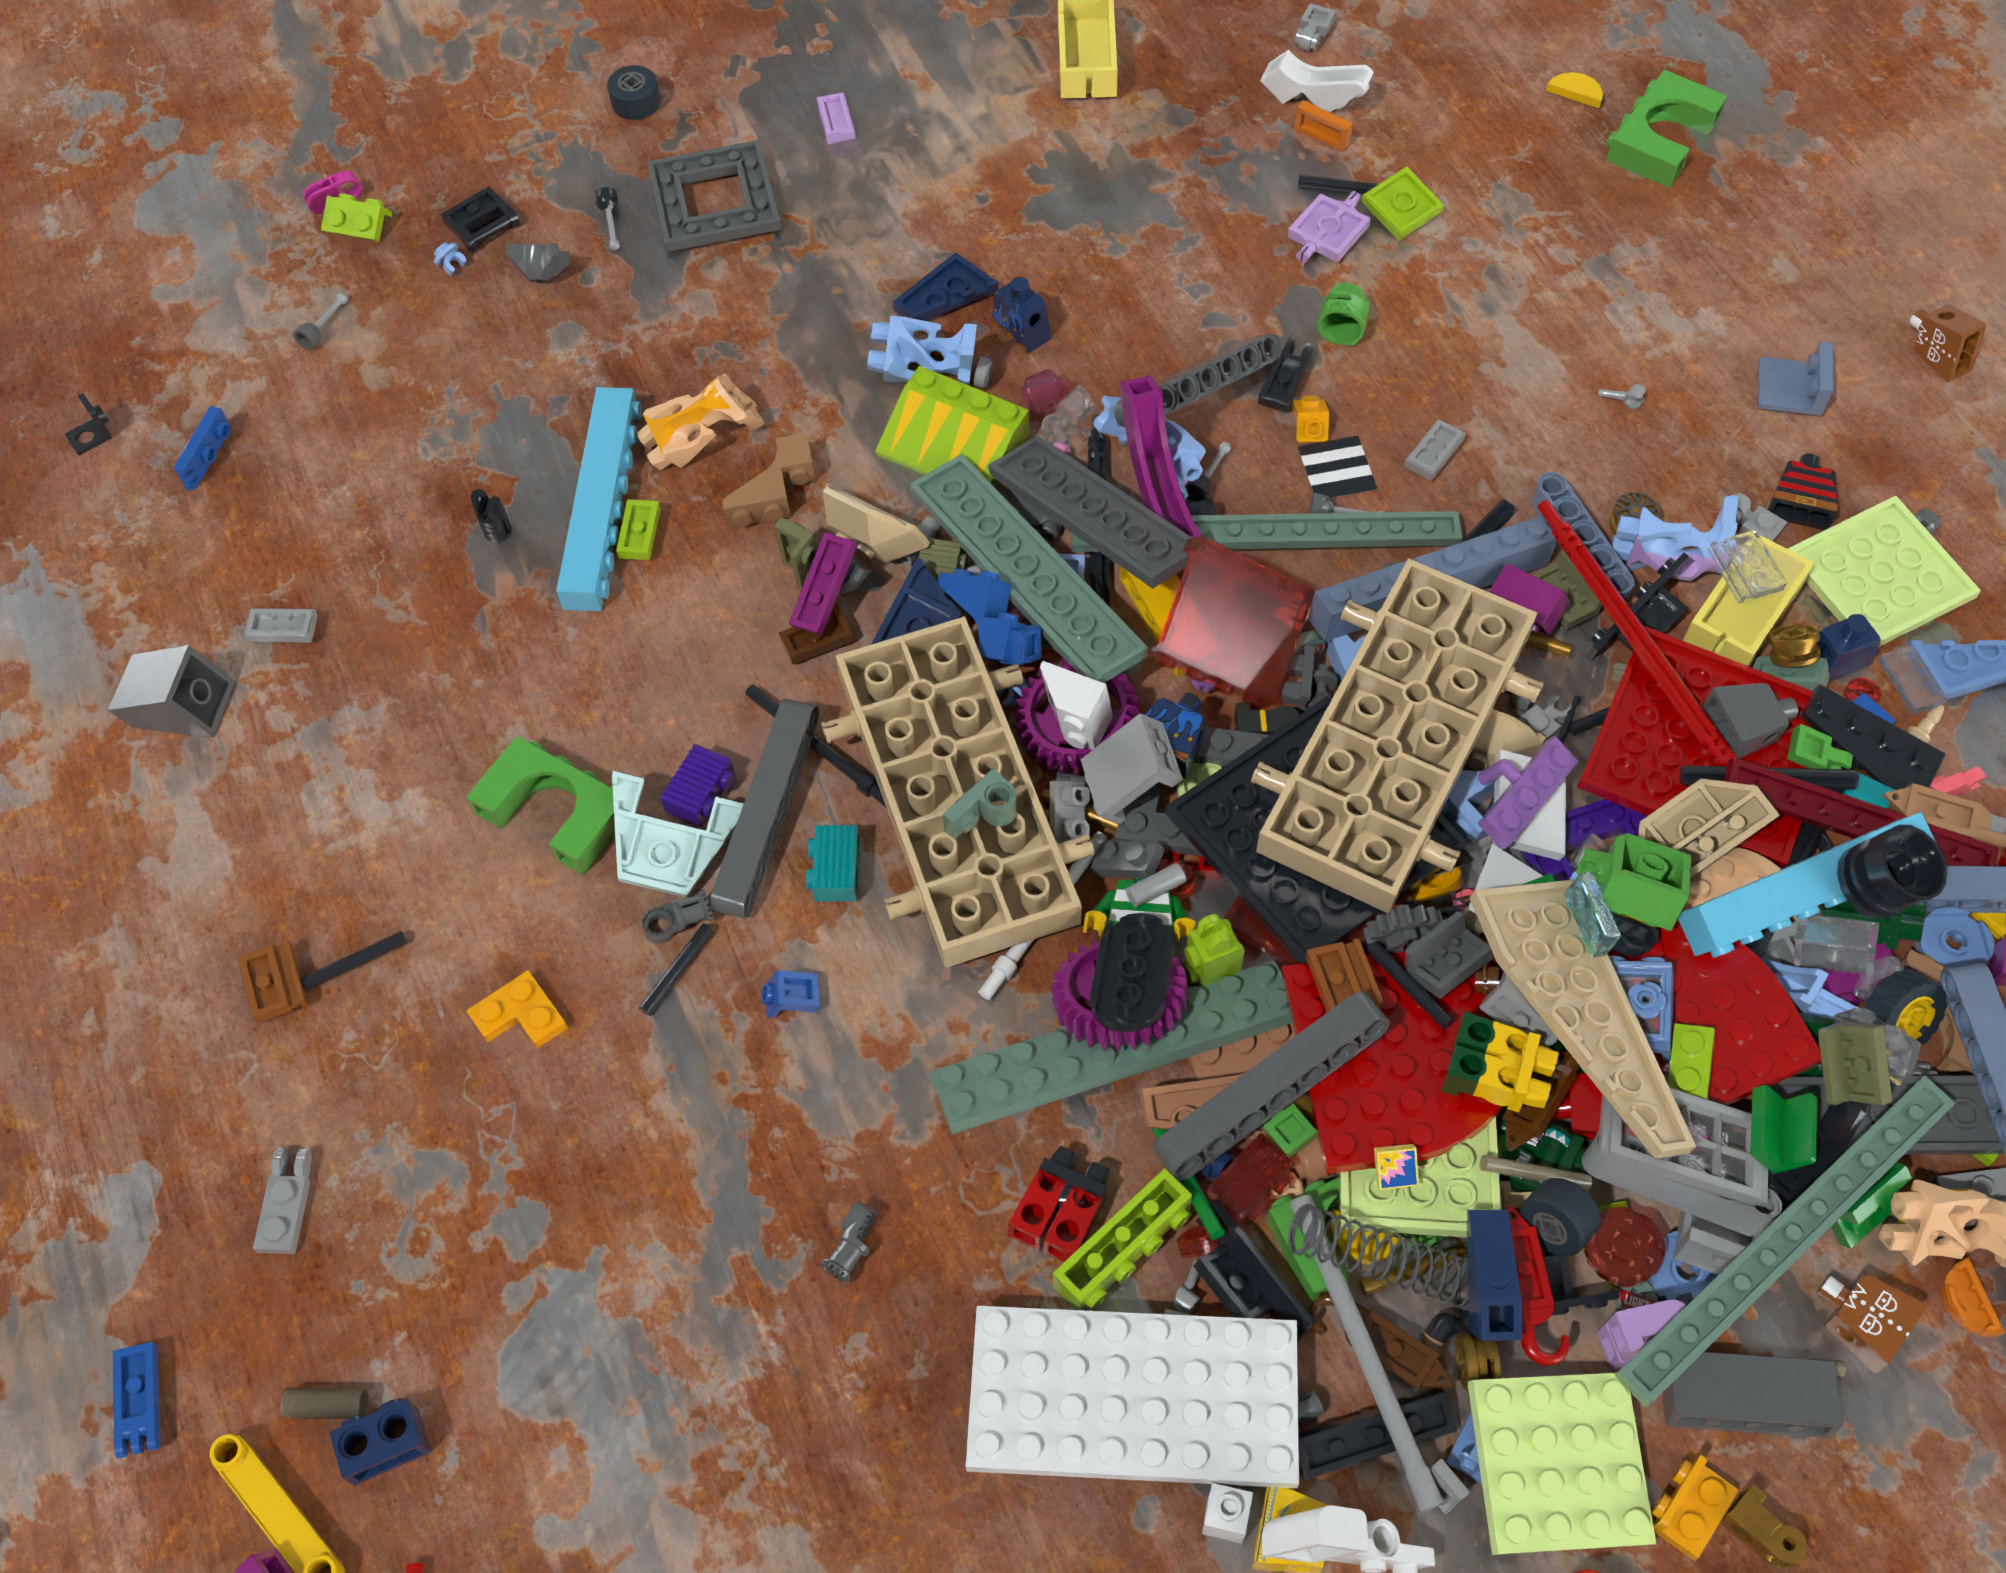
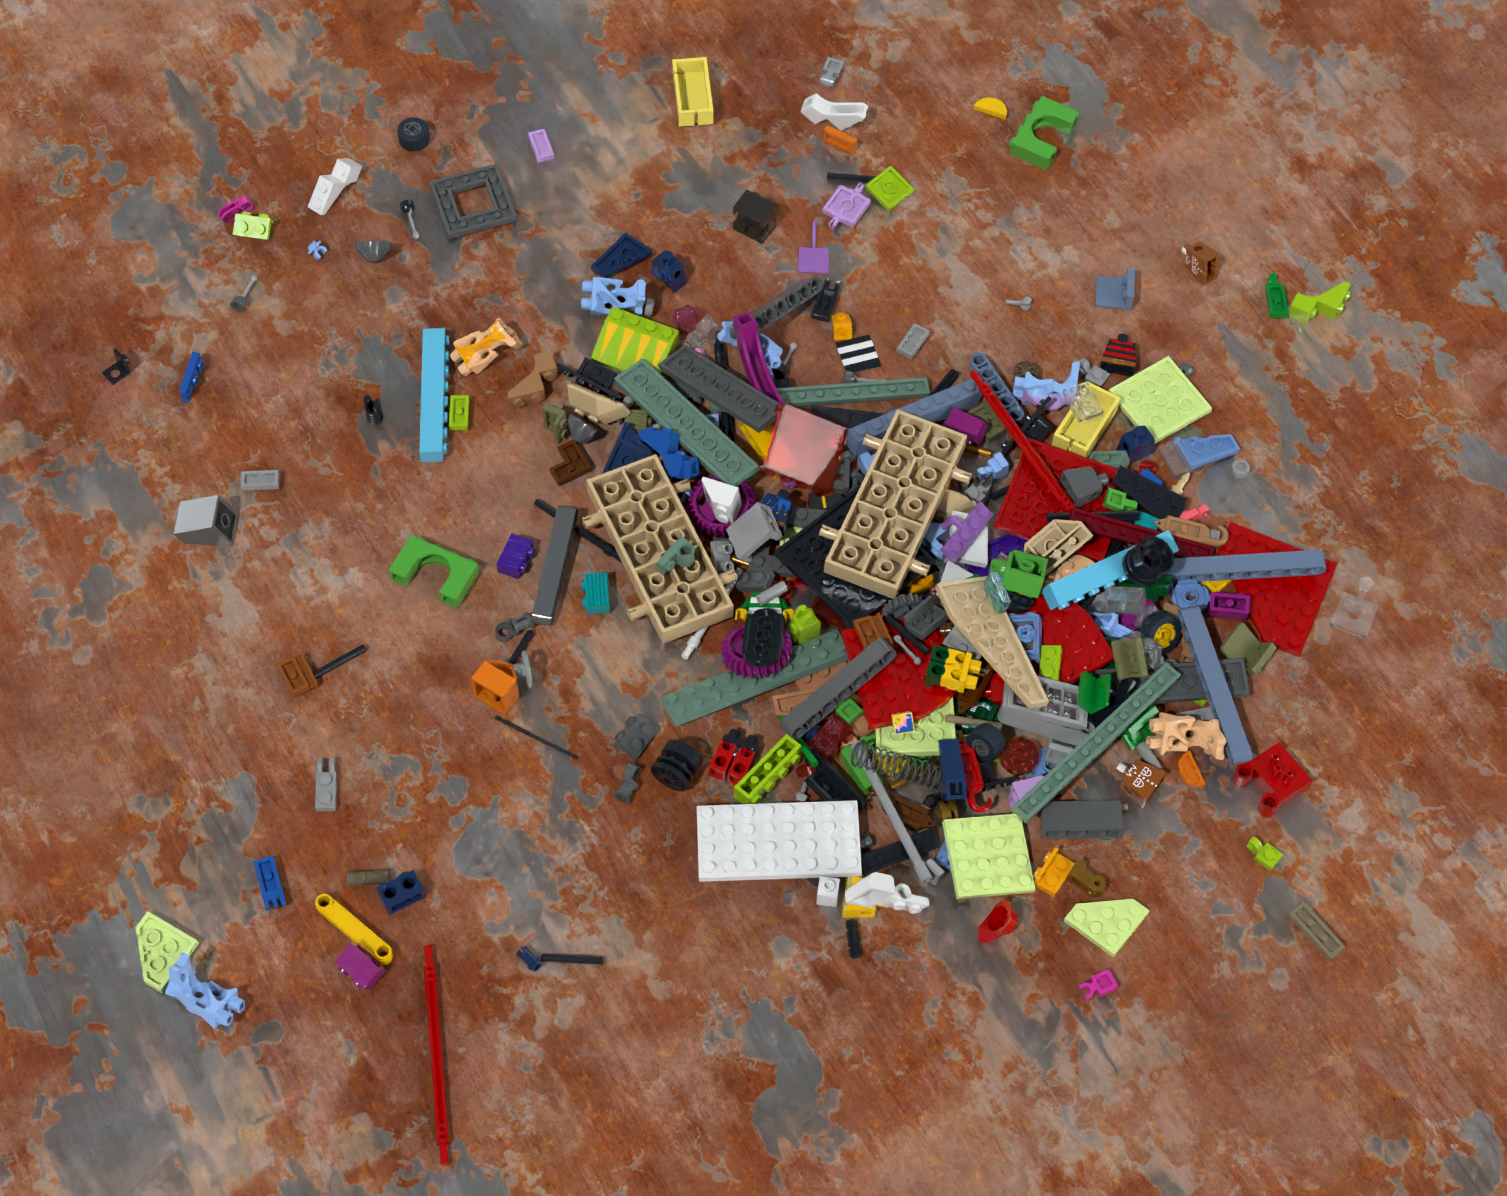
camera: 10 degrees left, 0 degrees up
black plate [441,186,520,253] -> none
light orange plate [466,970,568,1049] -> none
light aqua wing [612,771,743,898] -> none
blue bracket [761,970,820,1018] -> none
magenta plate [789,532,857,636] -> none
bright green helmet [1317,282,1369,346] -> none
pearl gold wheel [1769,624,1821,667] -> none
none -> white arch [308,158,362,215]
none -> orange piece [471,650,533,715]
none -> black piece [495,716,578,760]
none -> black bracket [556,357,624,401]
none -> dark grey bracket [612,714,658,760]
none -> black wheel [651,739,703,792]
none -> clear smoke piece [733,189,777,244]
none -> medium lavender piece [798,220,829,274]
none -> black hinge [809,405,885,429]
none -> light grey hinge [893,635,922,665]
none -> light blue piece [977,452,1009,480]
none -> light grey hinge [1136,742,1163,770]

